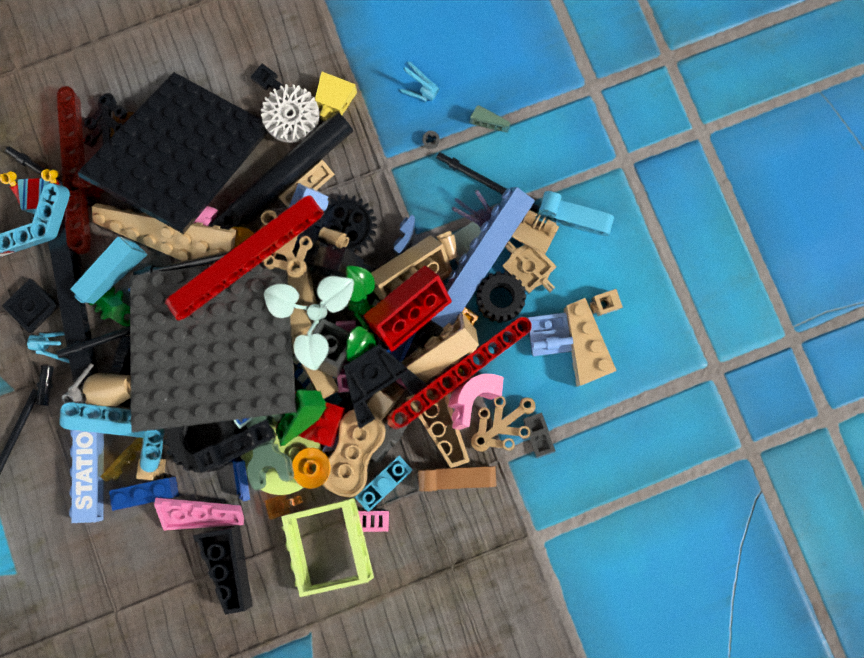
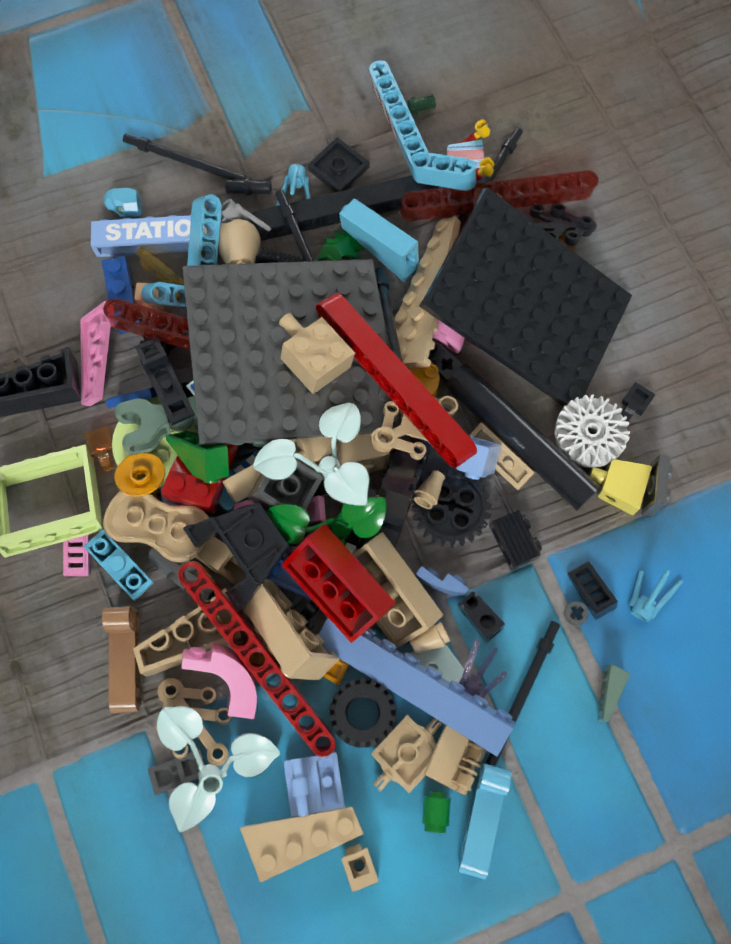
camera: 90 degrees right, 10 degrees down
none -> medium azure rock [103,188,141,217]
none -> clear red beam [103,299,190,349]
none -> light aqua plant [157,706,280,833]
none -> tan brick [279,313,355,394]
none -> green brick [422,791,451,833]
none -> black leg [457,592,505,644]
none -> black brick [490,510,542,571]
none -> black slope [567,561,618,620]
none -> dark grey plate [642,454,673,517]

